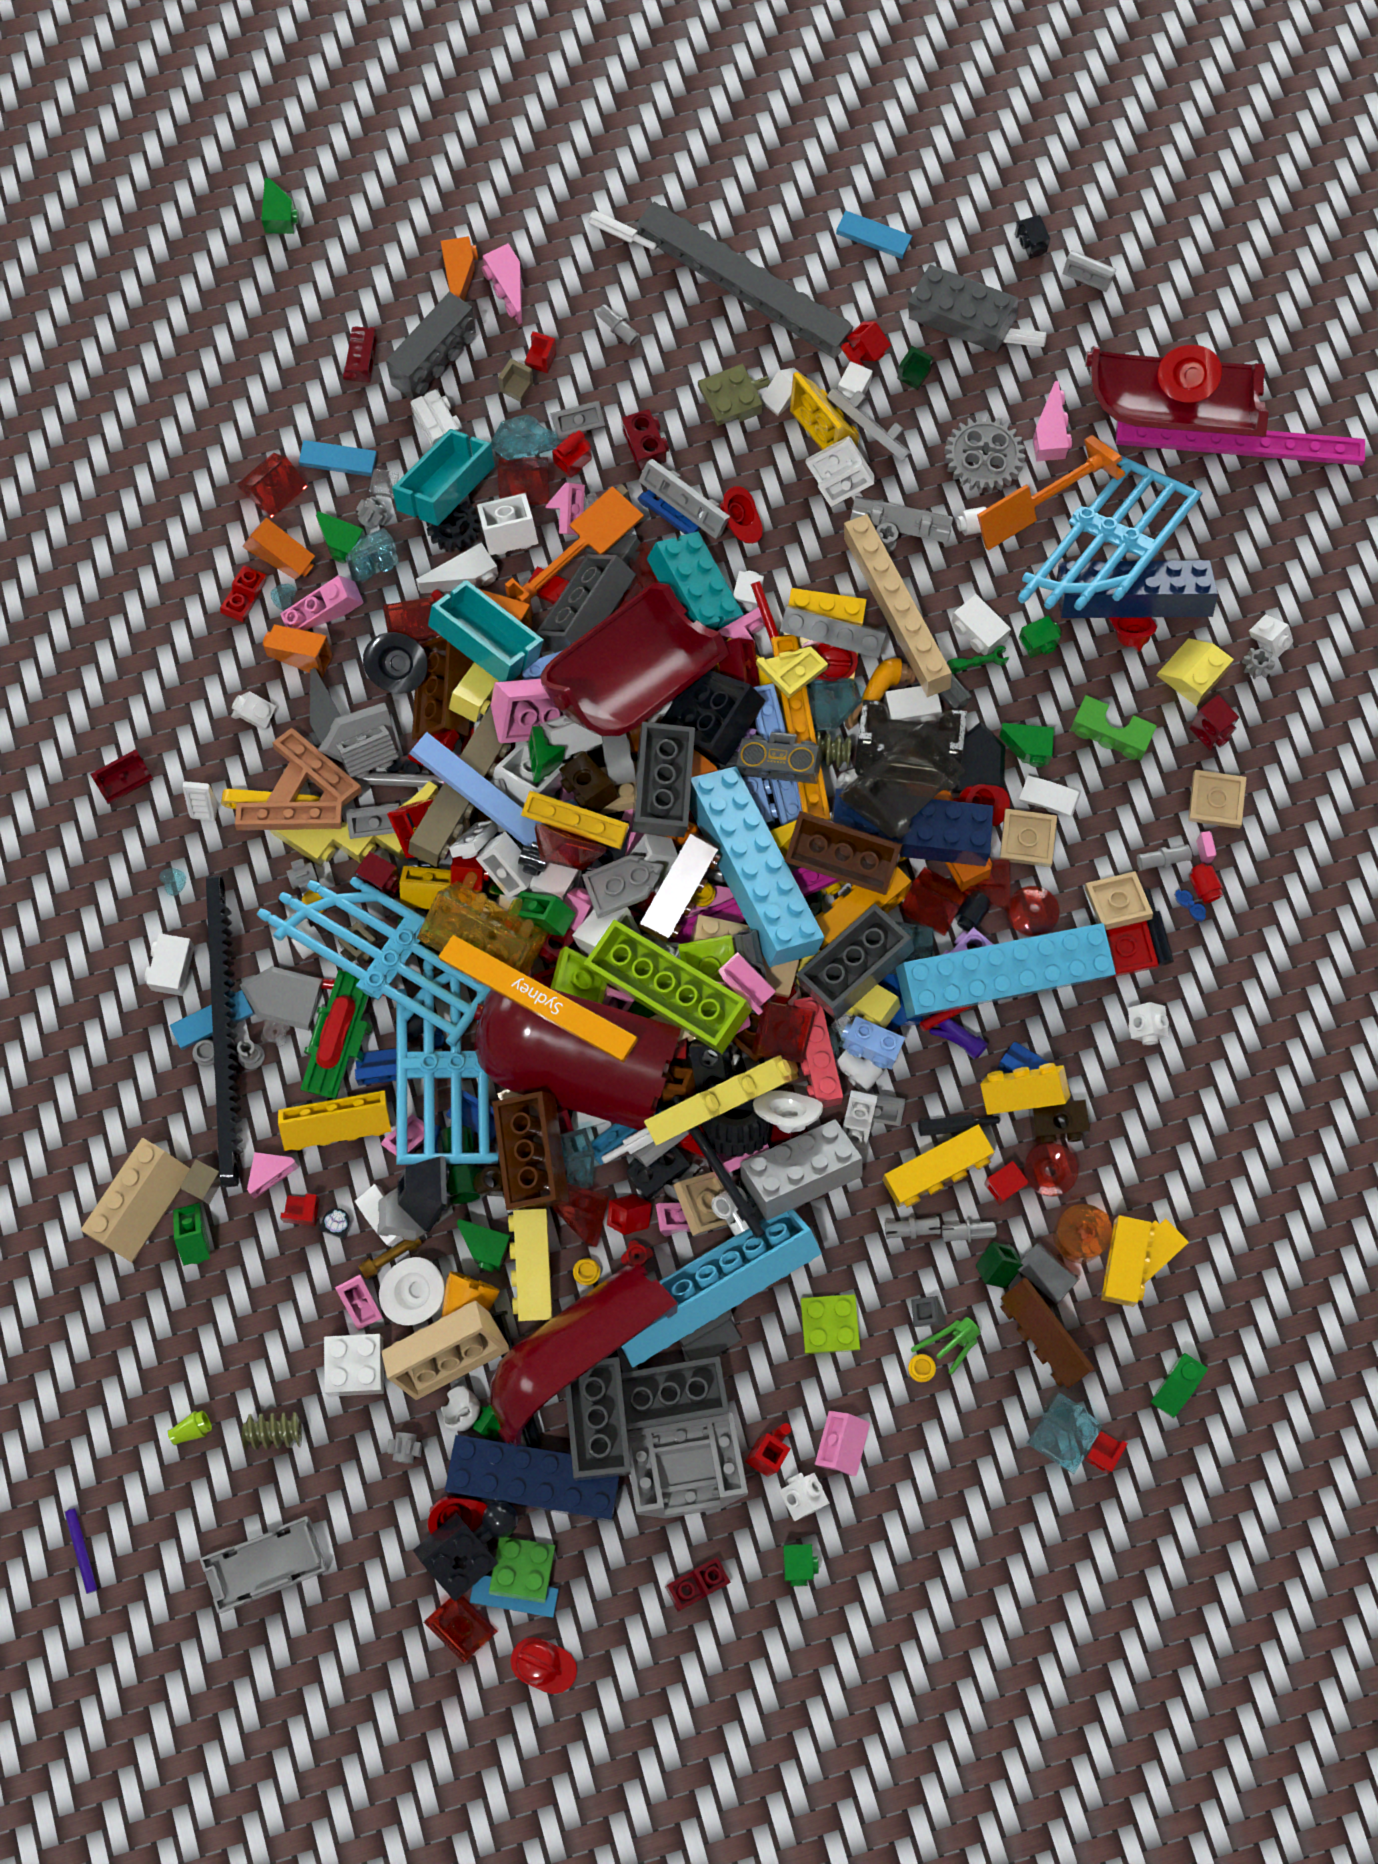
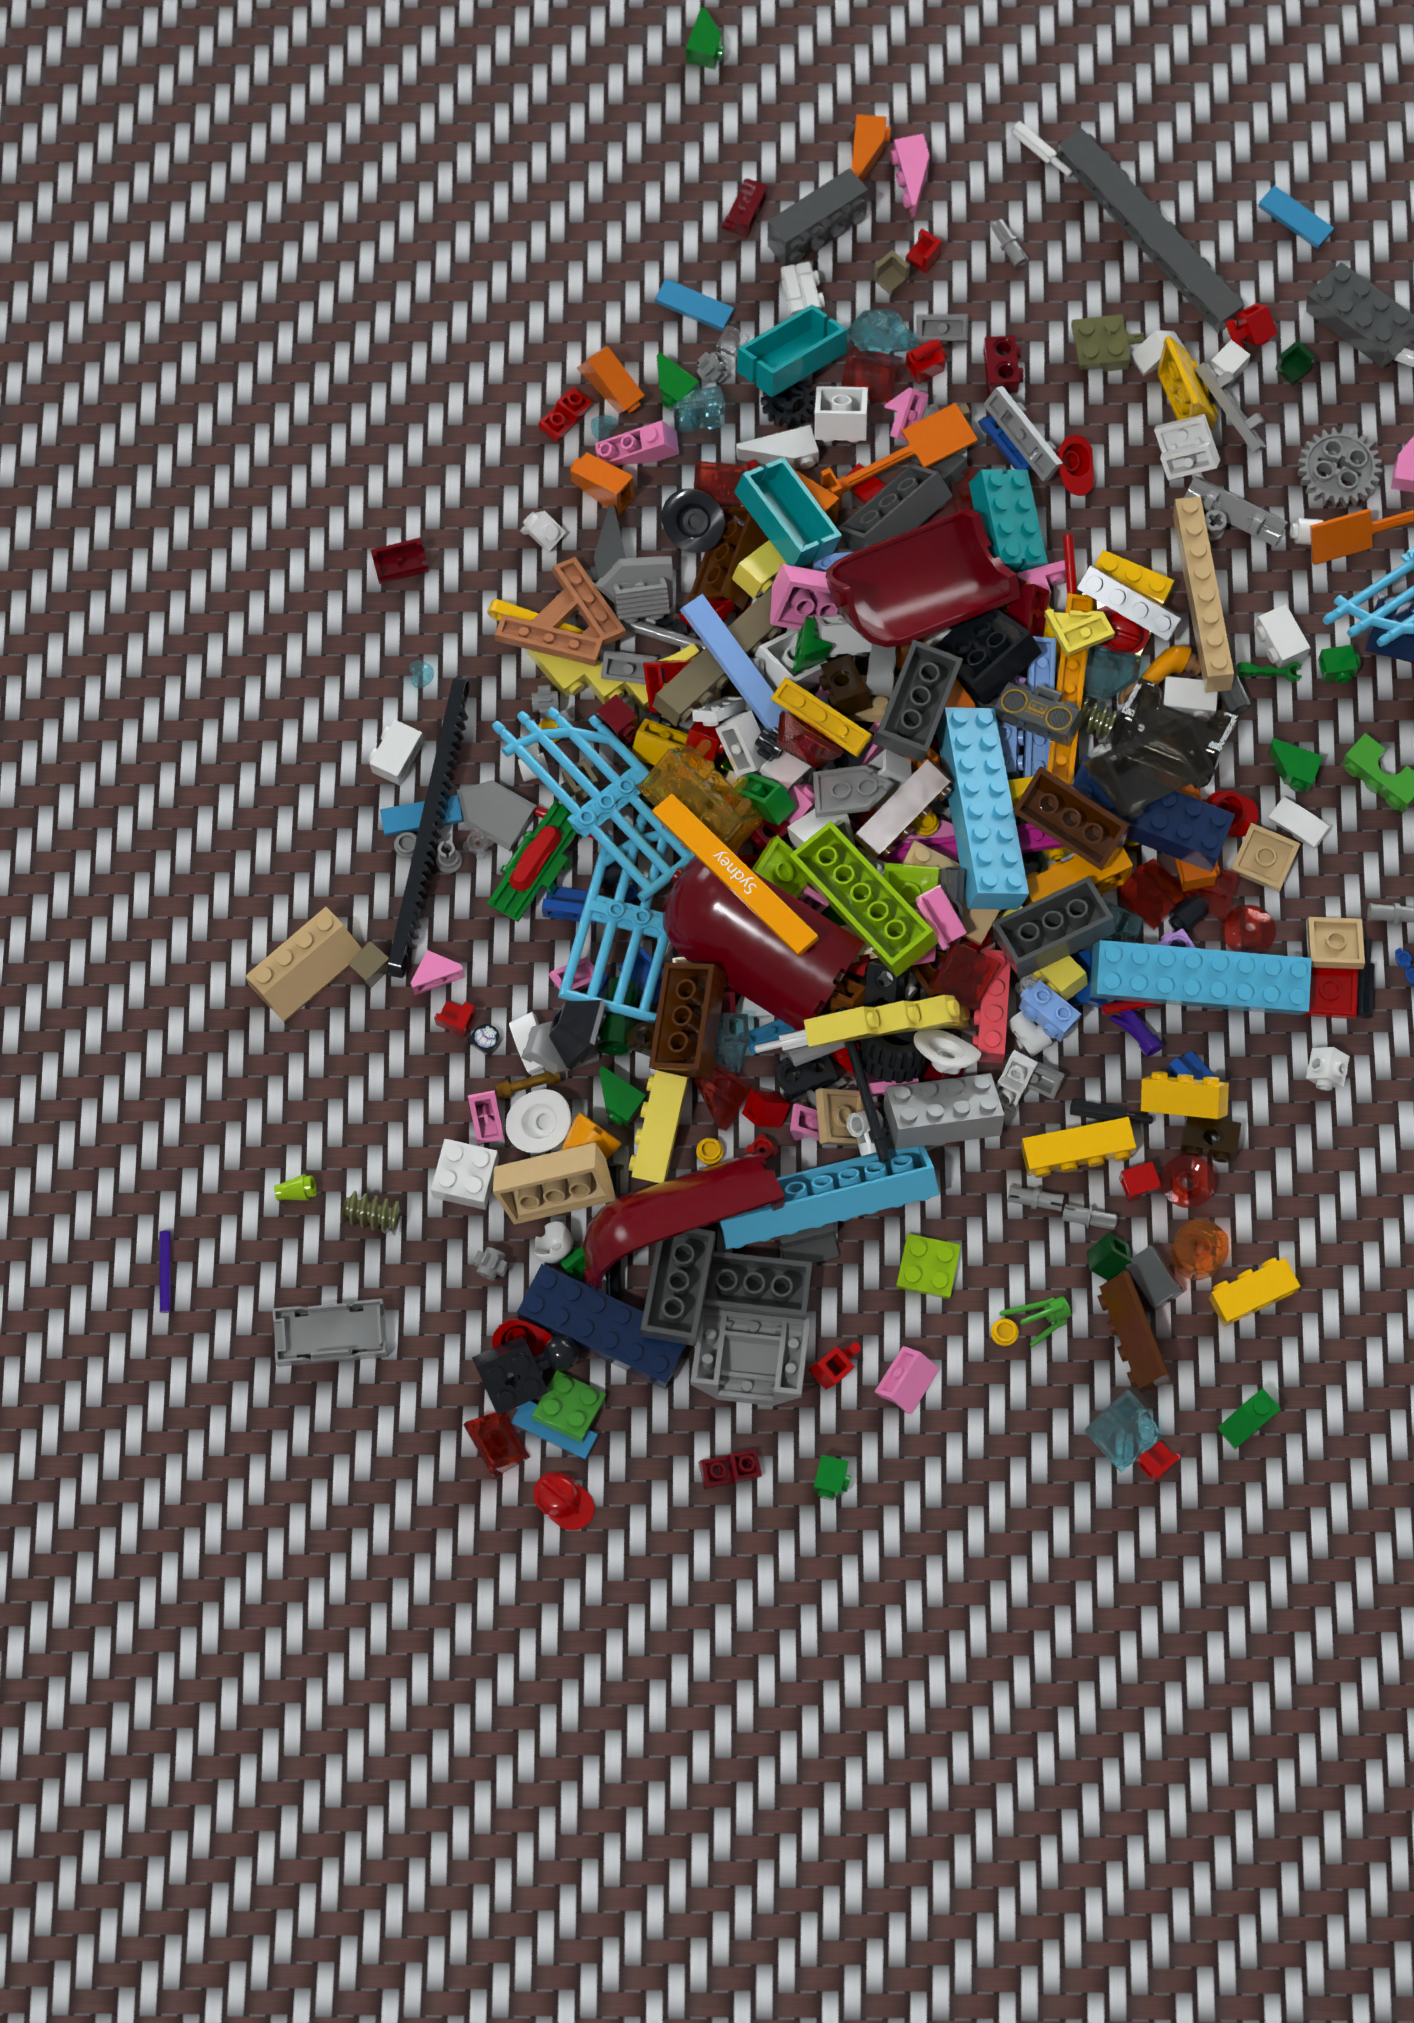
camera: 20 degrees right, 0 degrees up
green slope [173,1203,210,1266] -> none
white slope [183,781,218,821] -> none
clear red slope [237,453,308,518] -> none
yellow brick [278,1091,392,1151] -> none
white brick [733,571,764,612] -> none
white brick [779,1473,830,1521] -> none
clear light blue piece [829,1032,844,1059] -> none
dark grey slope [911,1296,946,1327] -> none
black tile [952,721,1005,793] -> none
yellow brick [1101,1215,1154,1307] -> none

